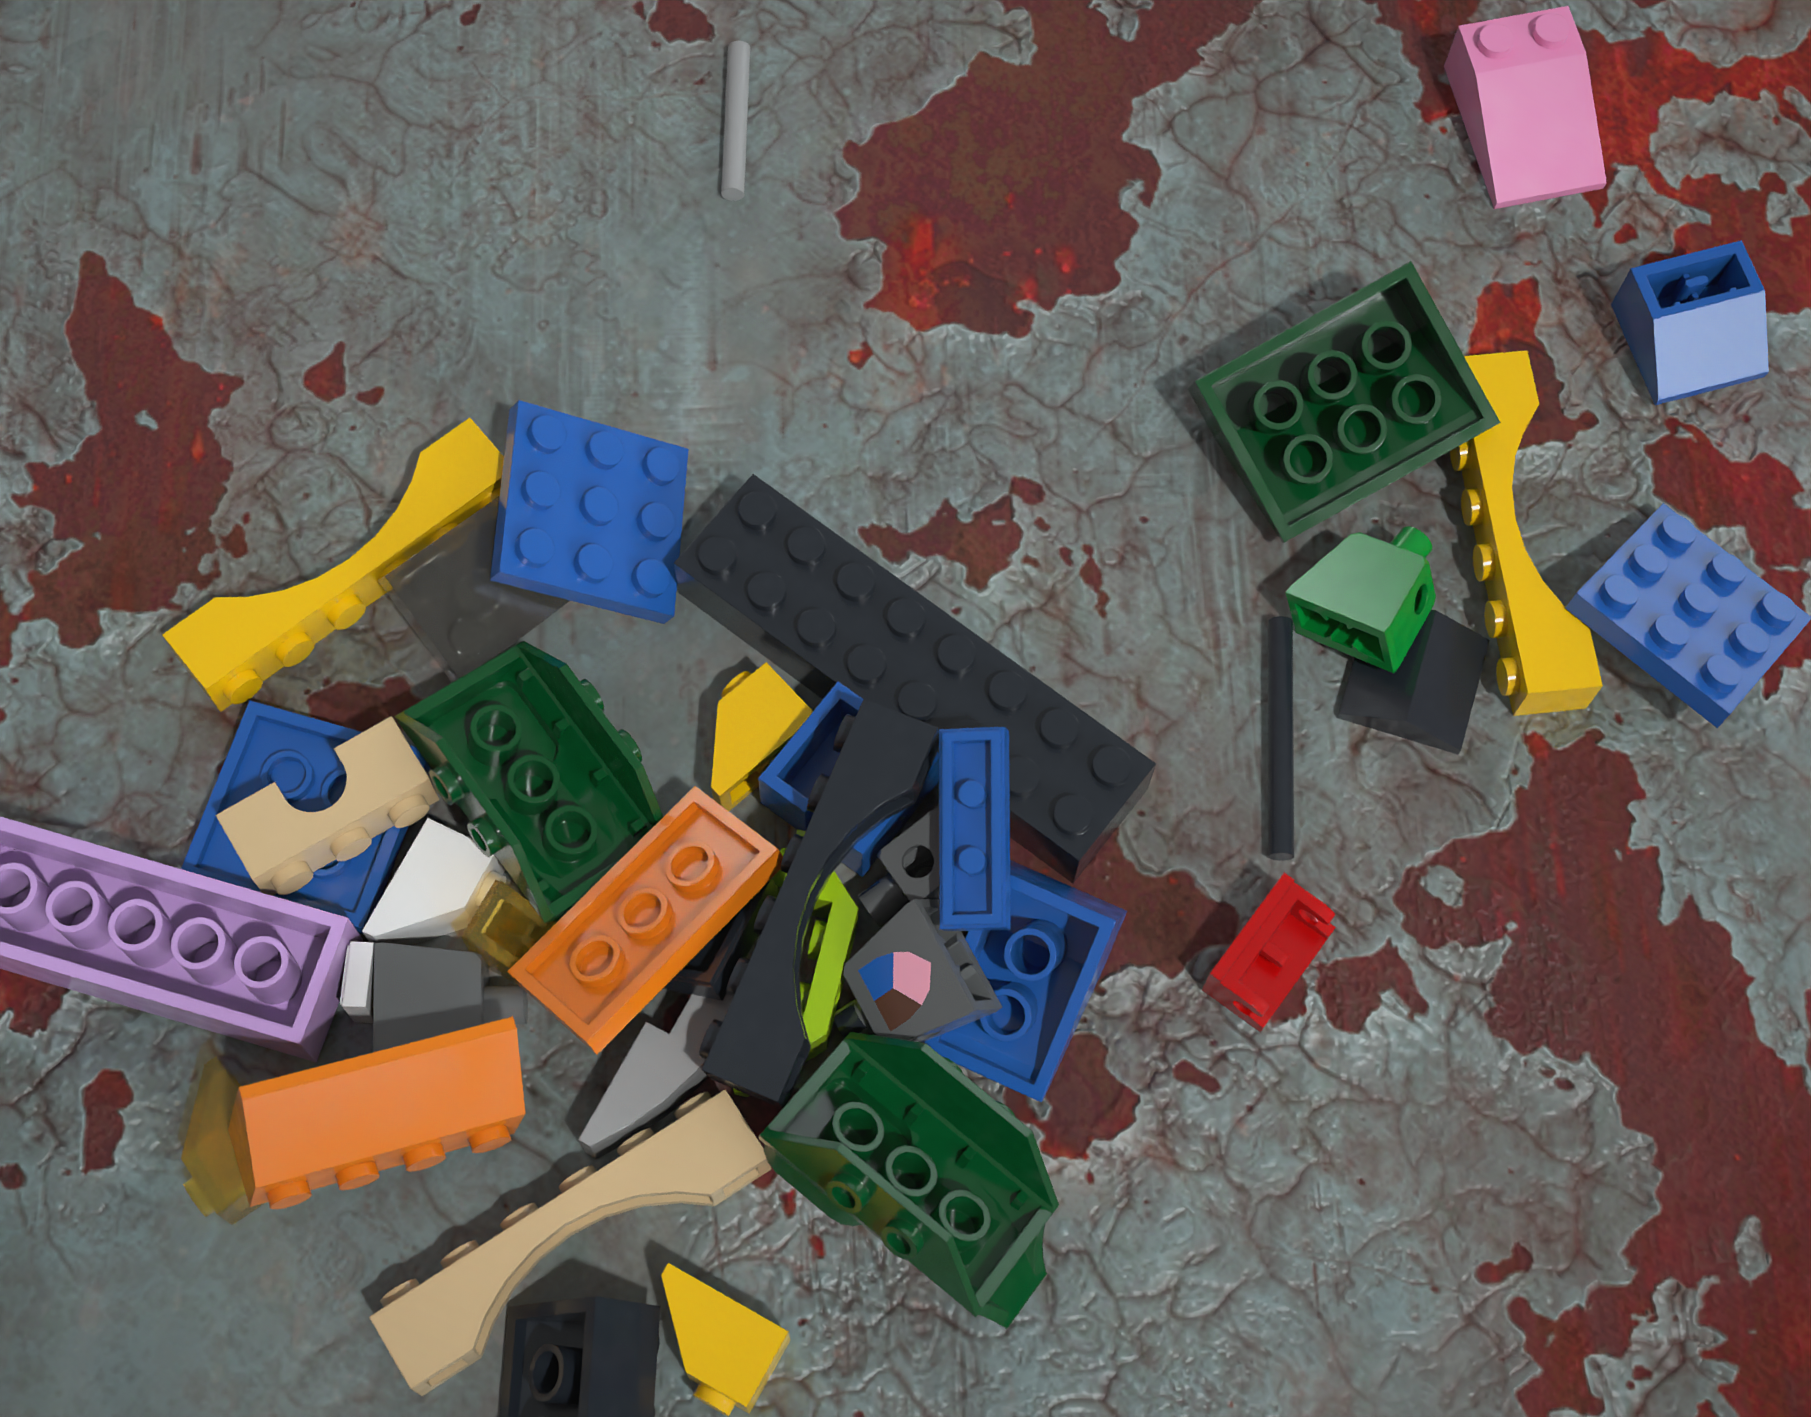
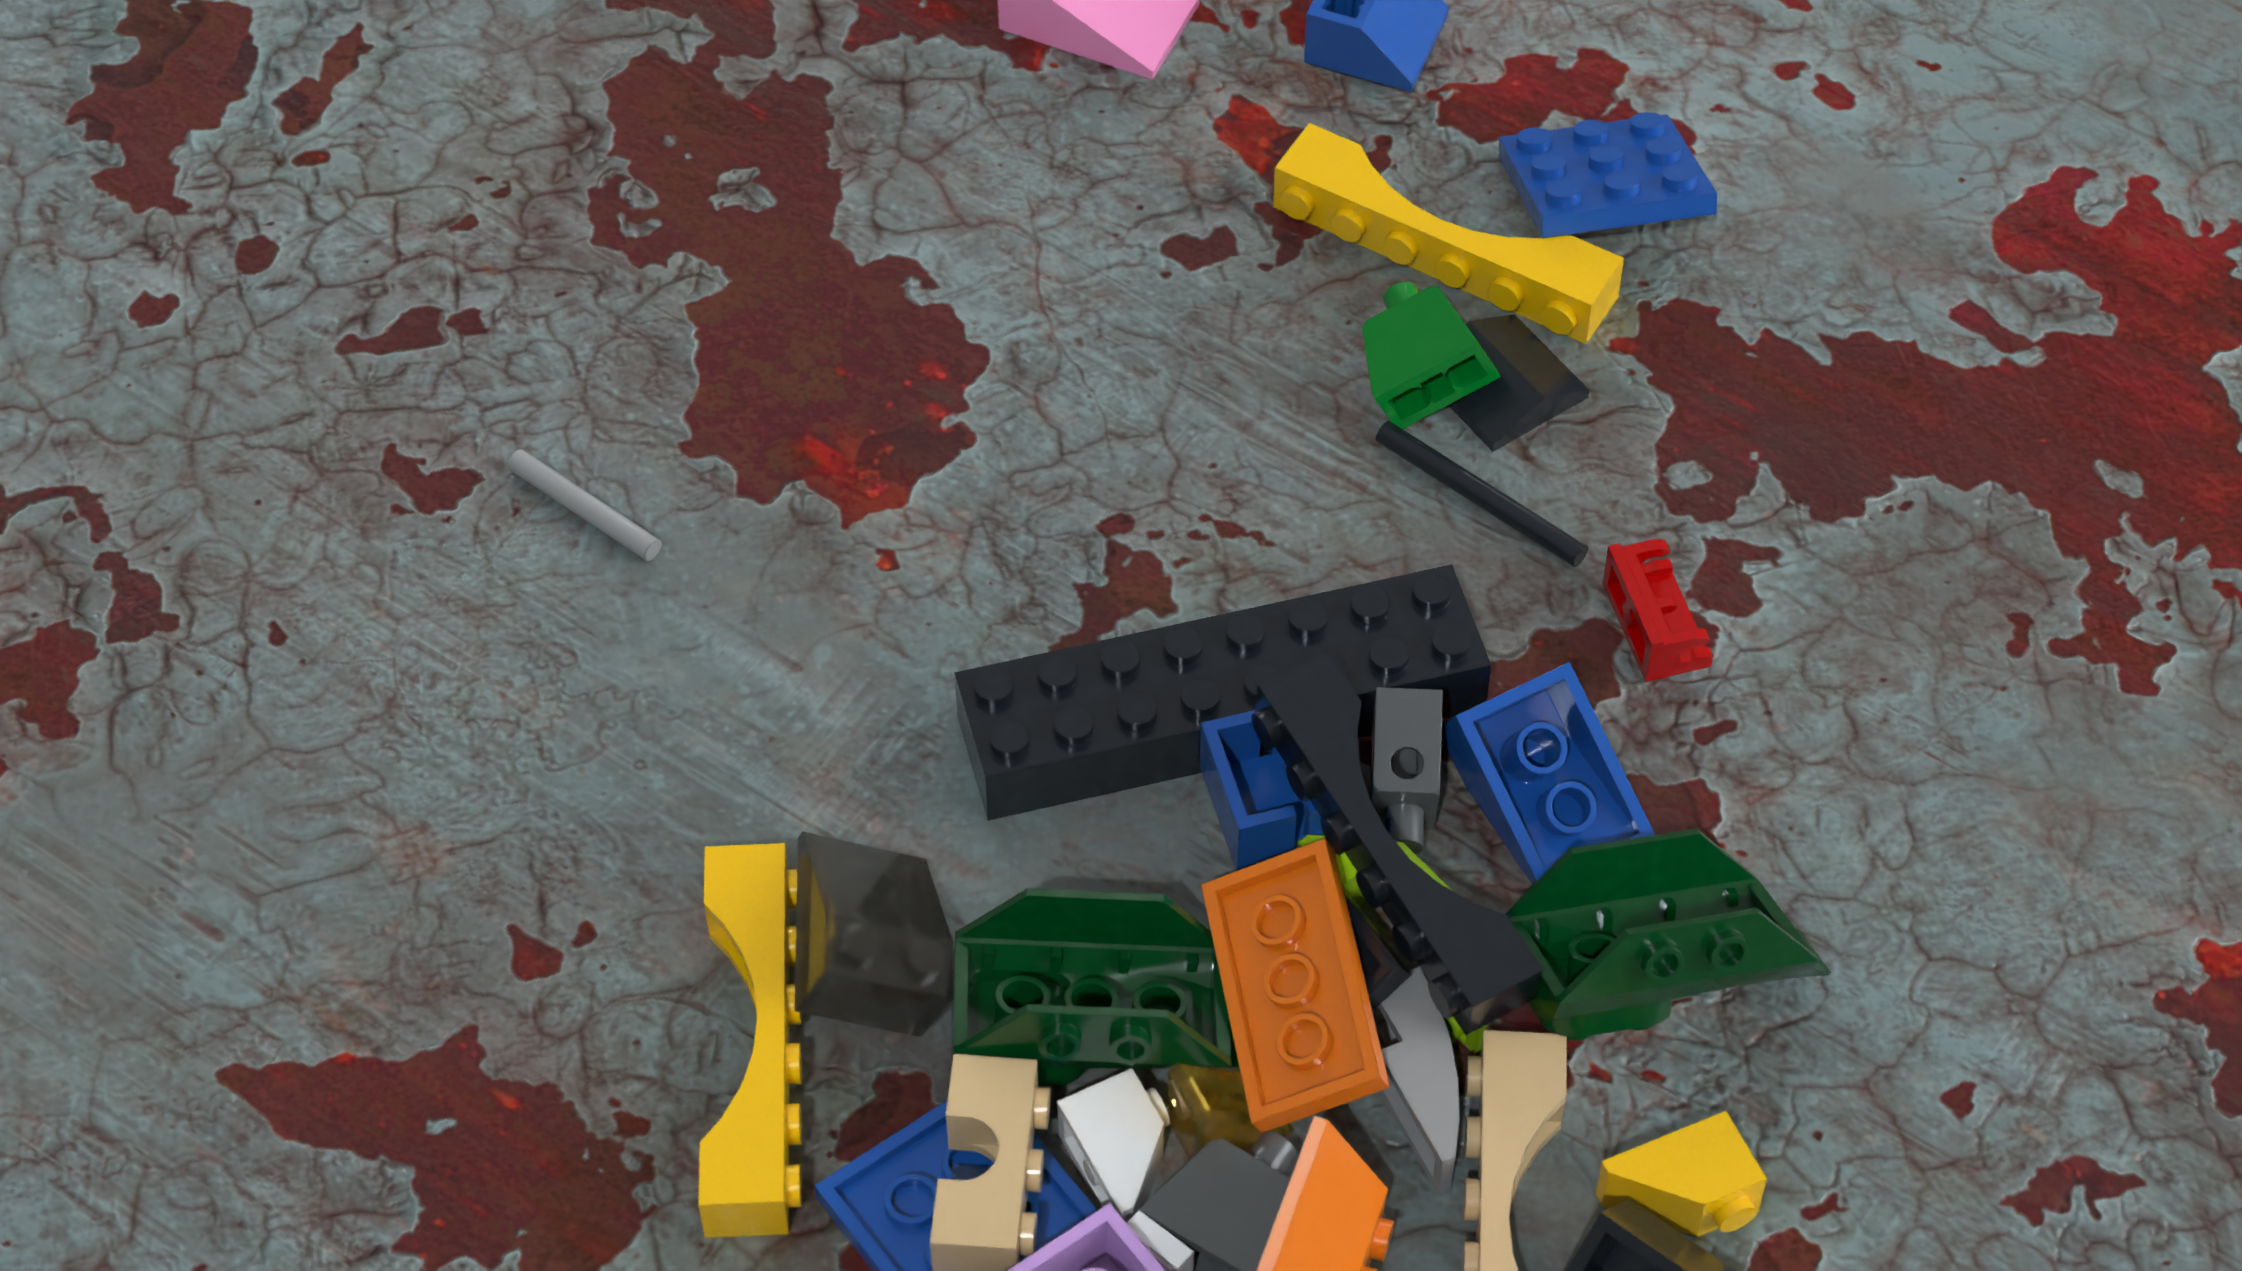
camera: 50 degrees left, 15 degrees down
blue plate [490,400,689,624] -> none
yellow slope [711,662,813,811] -> none
dark grey torso [834,899,1003,1043] -> none
blue tile [939,727,1011,931] -> none
dark green slope [1188,261,1501,543] -> none

